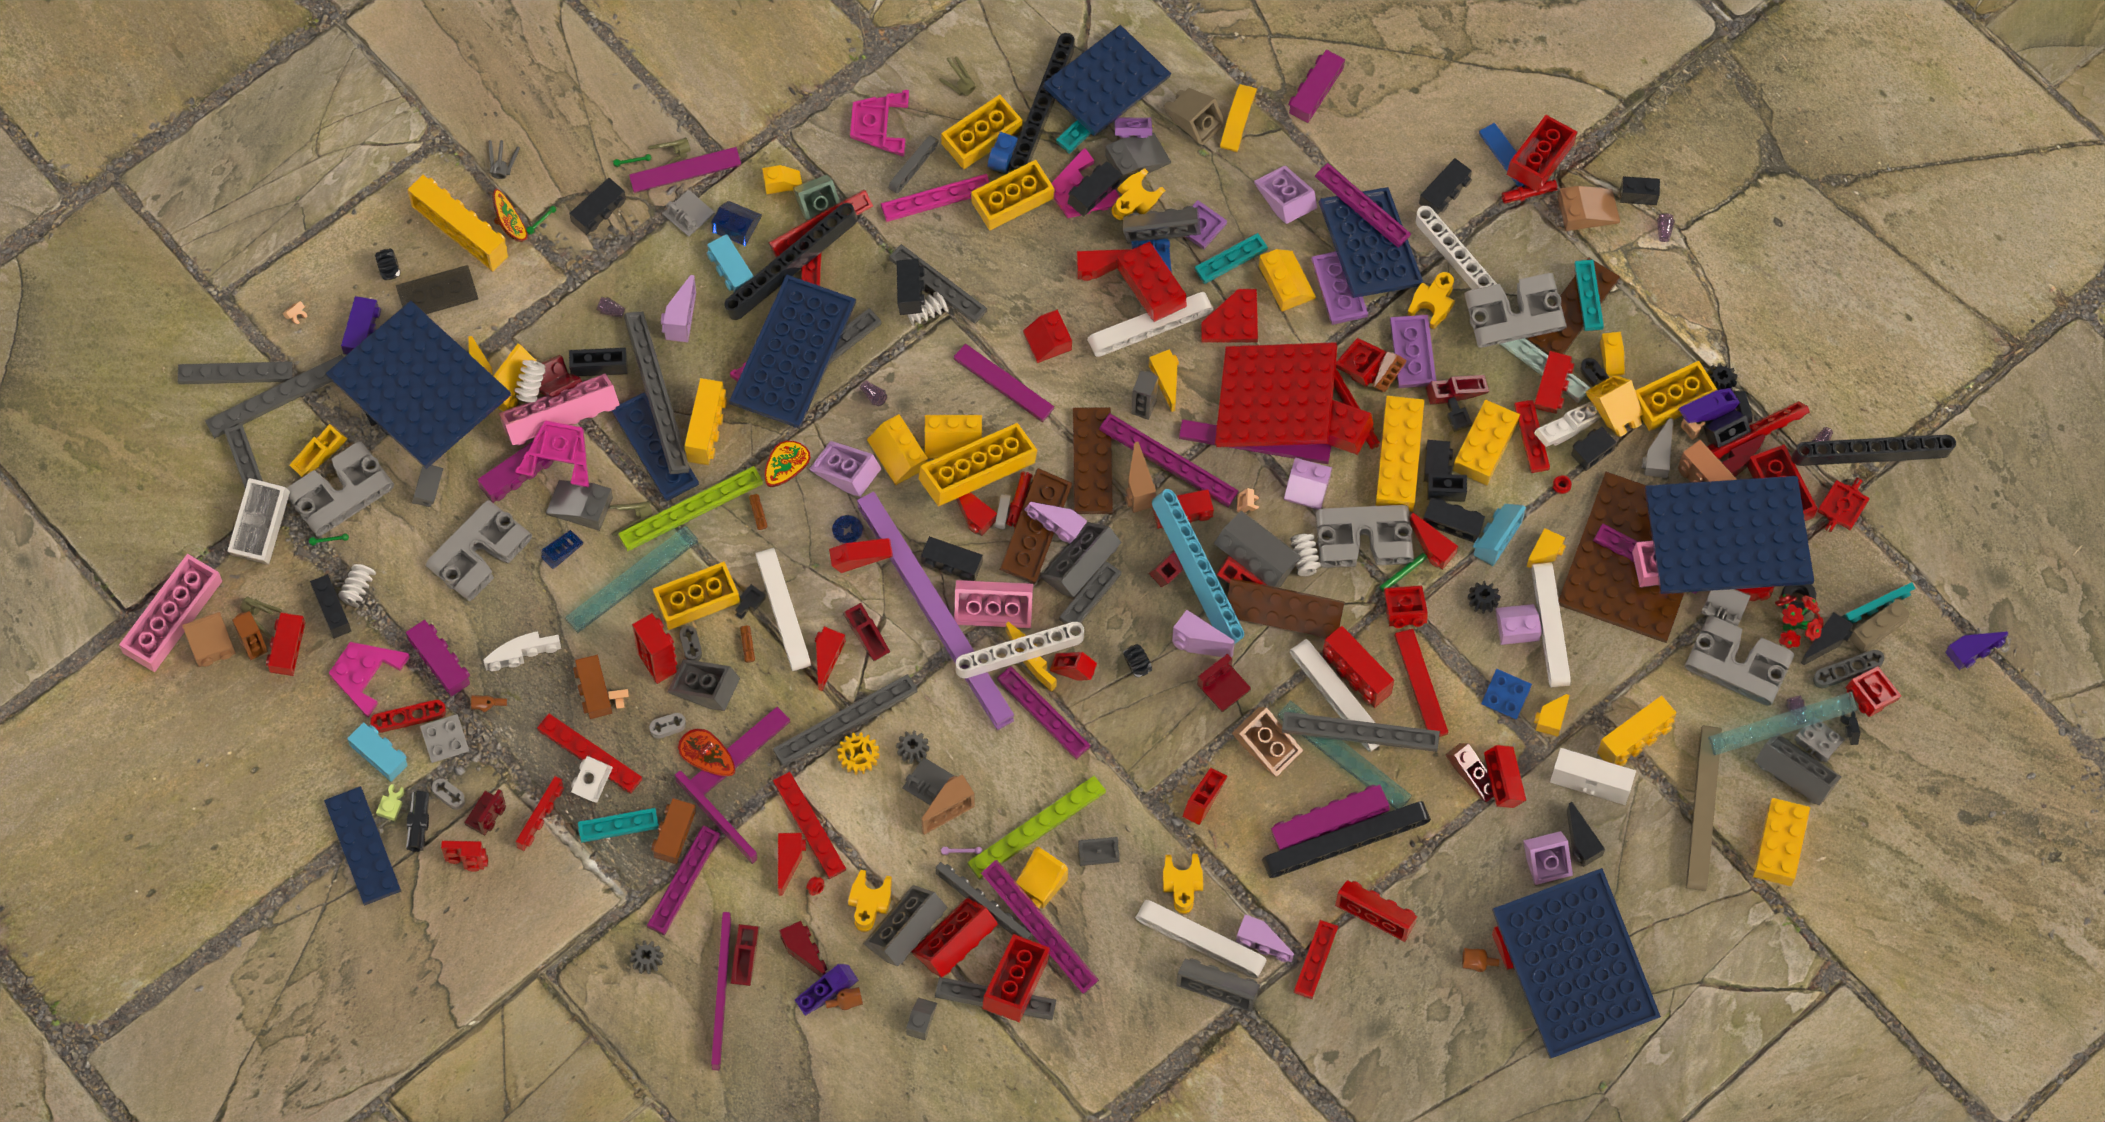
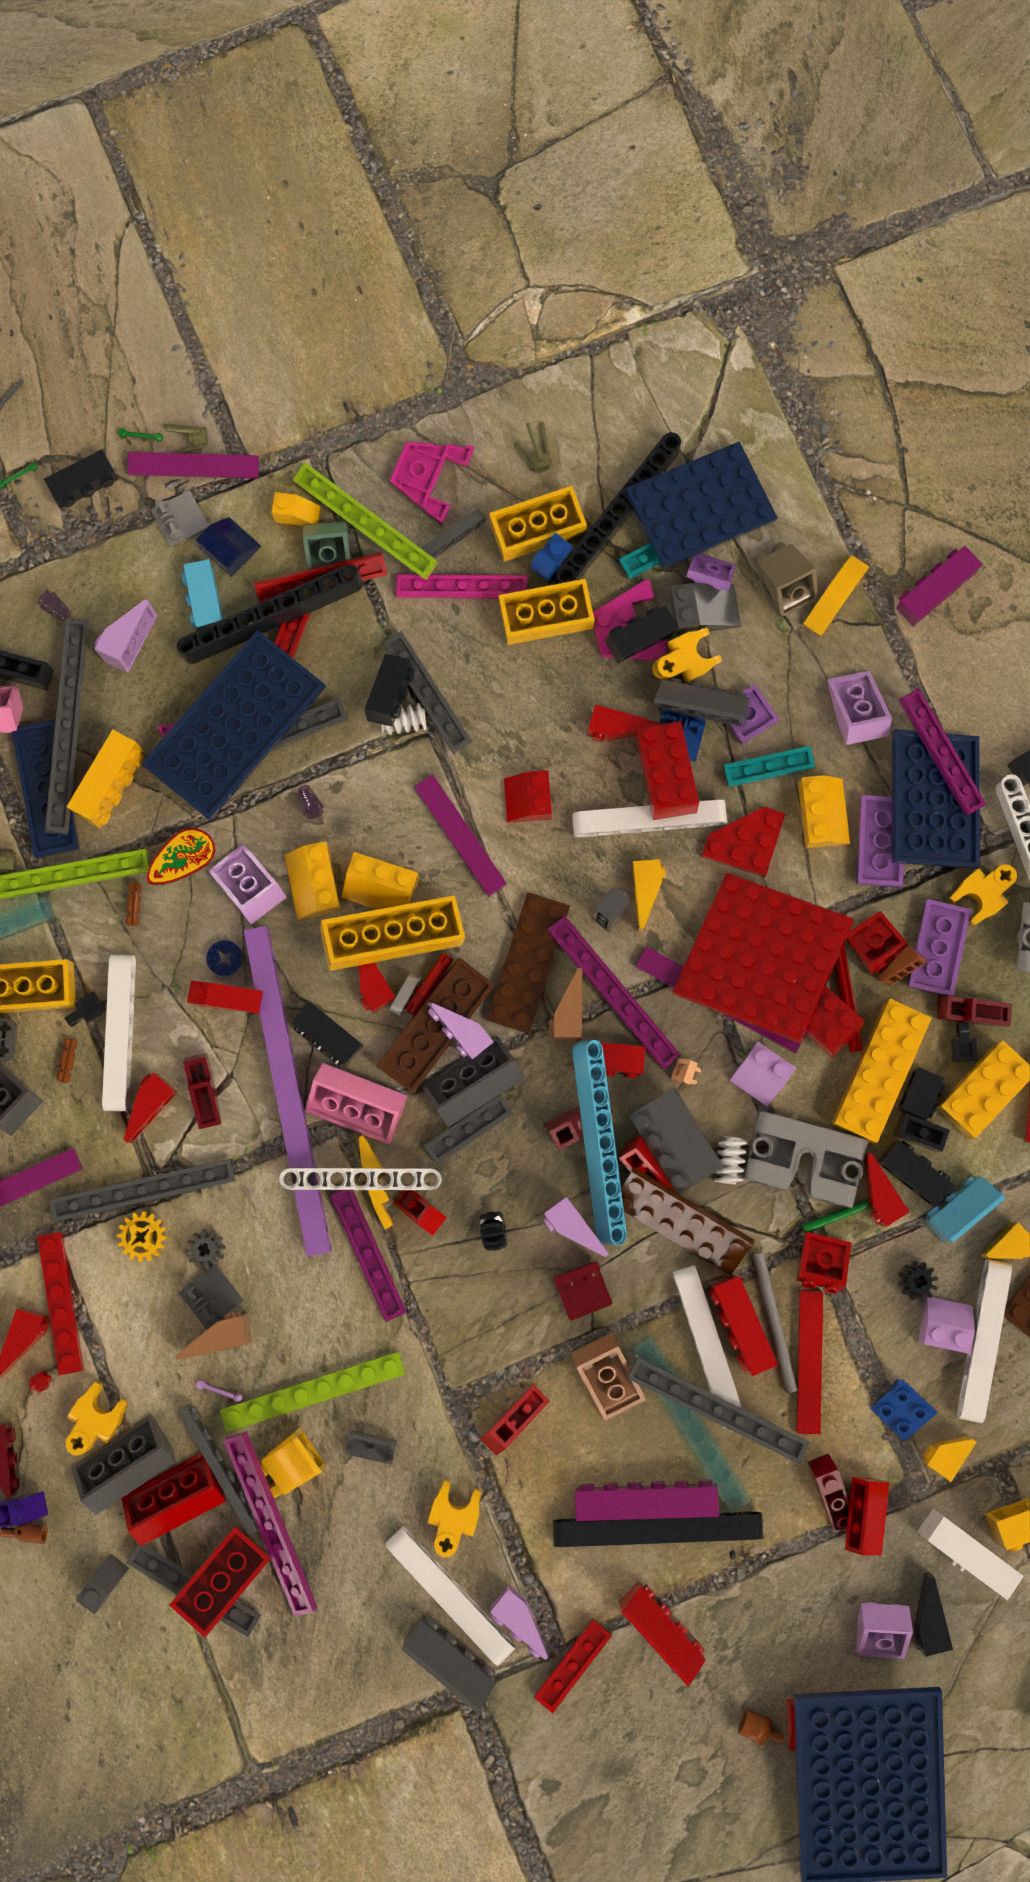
camera: 20 degrees right, 15 degrees up
none -> lime plate [293,462,439,580]
none -> light grey piece [752,1252,797,1393]

